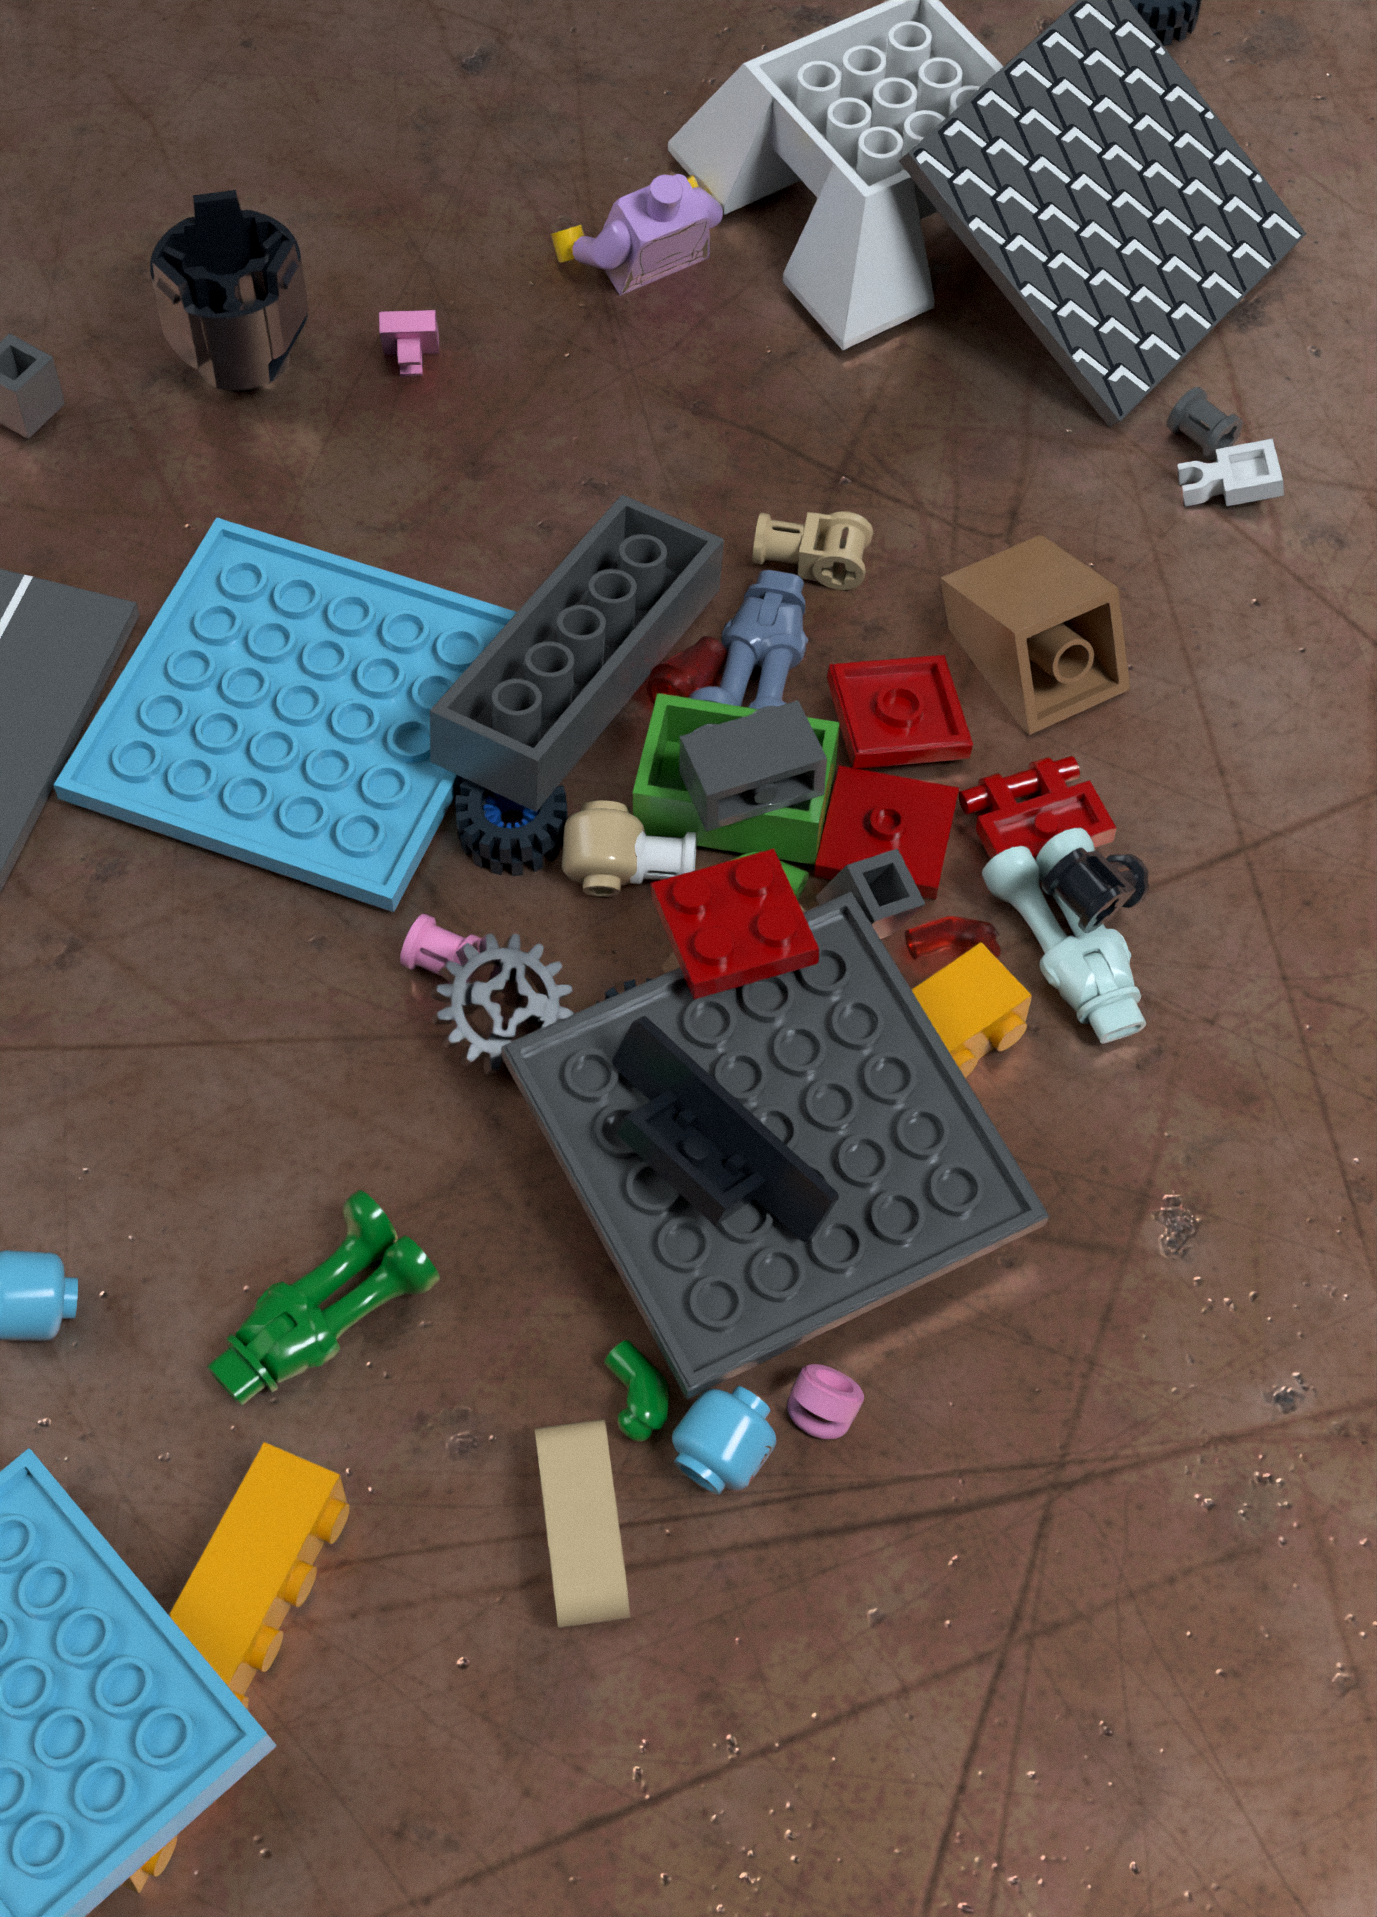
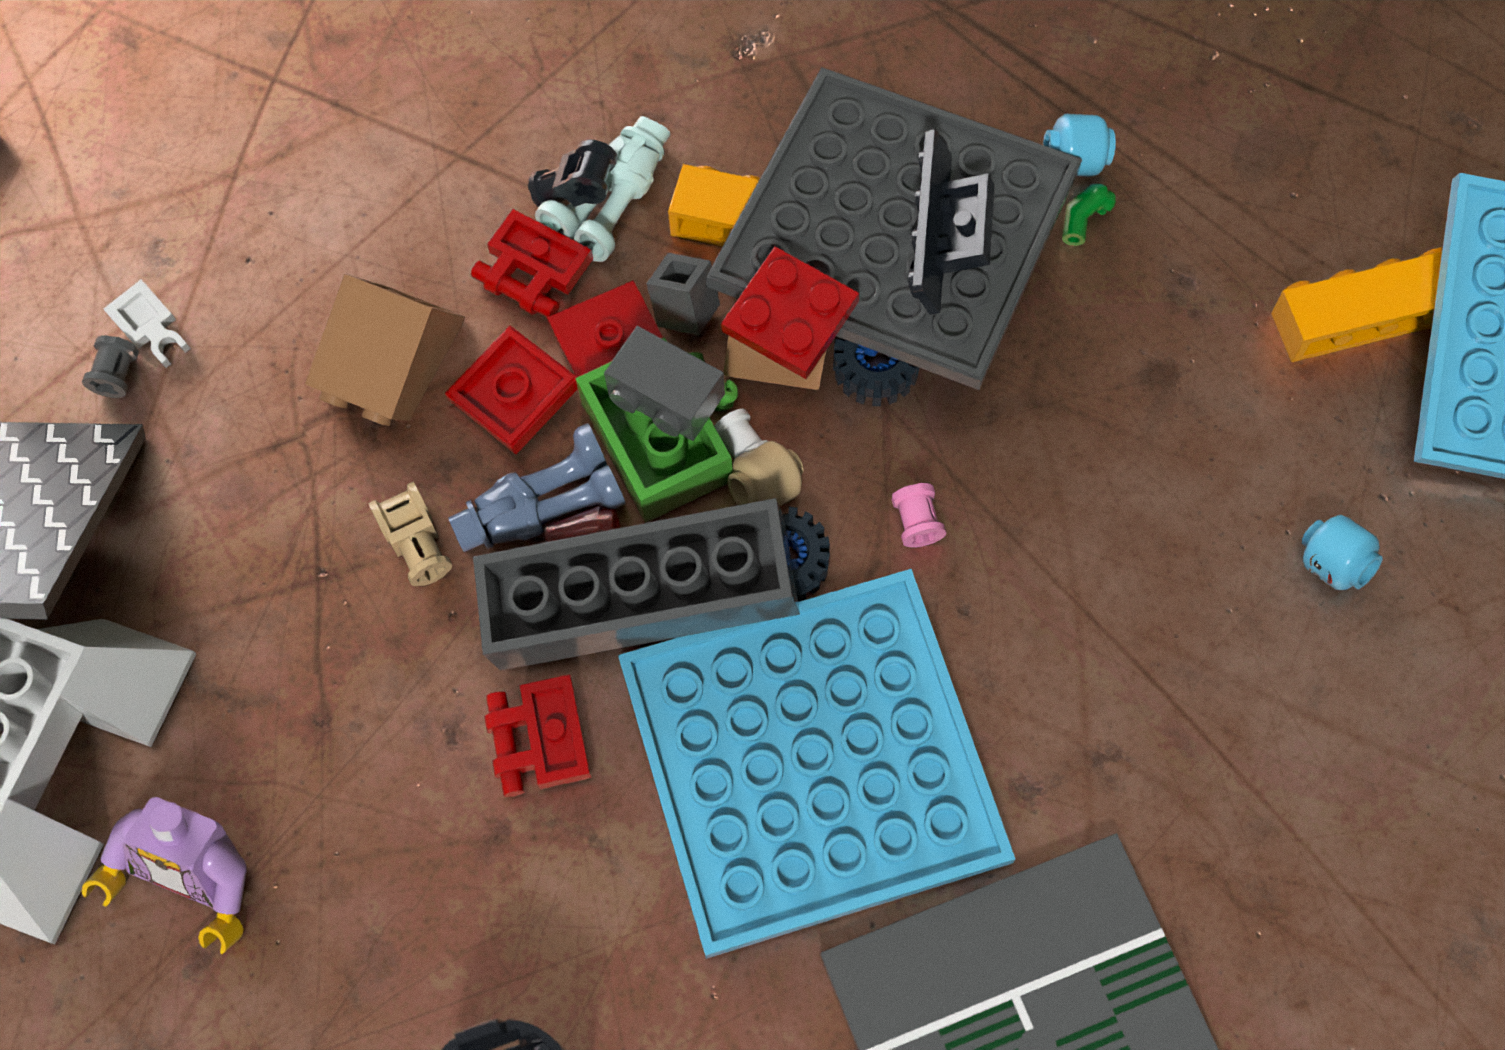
camera: 125 degrees left, 10 degrees up
green piece [206,1190,440,1407] -> none
bright pink tile [379,310,439,377] -> none
gear [431,933,574,1075] -> none
tan beam [535,1420,630,1628] -> none
bright pink tile [787,1364,864,1440] -> none
clear red arm [904,916,1001,960] -> none
none -> red plate [484,674,592,797]

